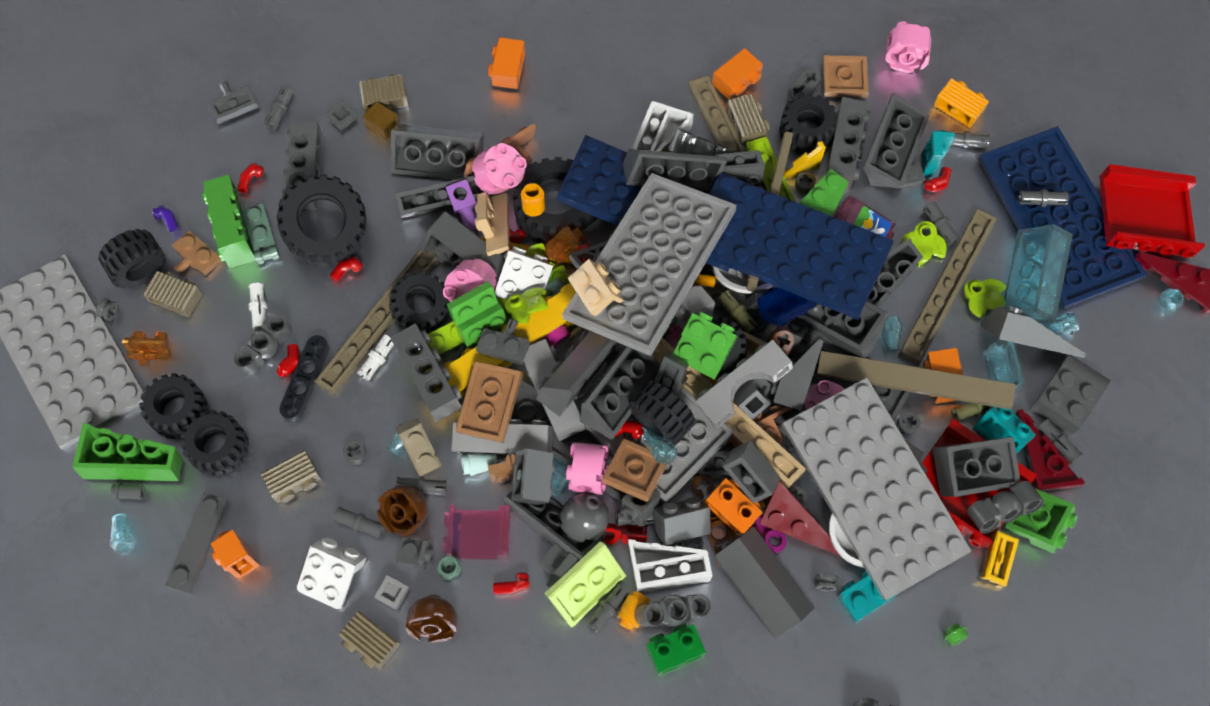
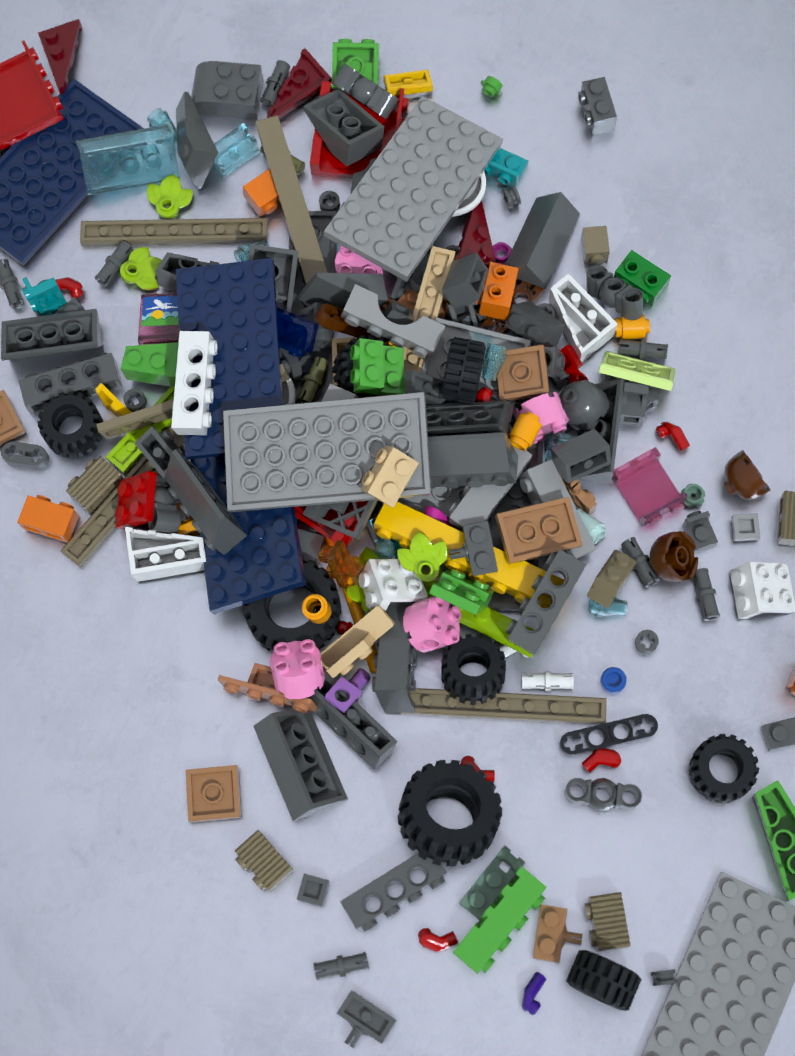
camera: 115 degrees left, 5 degrees up
clear orange hips [122,331,172,367] -> none
black tyre [139,373,208,439] -> none
white pin [248,282,267,331] -> none
dark tan brick [260,450,321,503] -> none
pearl gold brick [363,101,400,141] -> none
orange brick [488,37,526,89] -> none
teal bracket [973,407,1036,454] -> none
dark grey pin [1018,189,1068,207] -> none
clear light blue plate [1160,289,1184,311] -> none
none -> red plate [115,471,157,530]
none -> white brick [171,331,218,435]
none -> medium nougat plate [186,765,241,823]
none -> light orange brick [509,412,542,451]
none -> dark tan brick [581,226,610,265]
none -> blue tile [600,667,627,694]

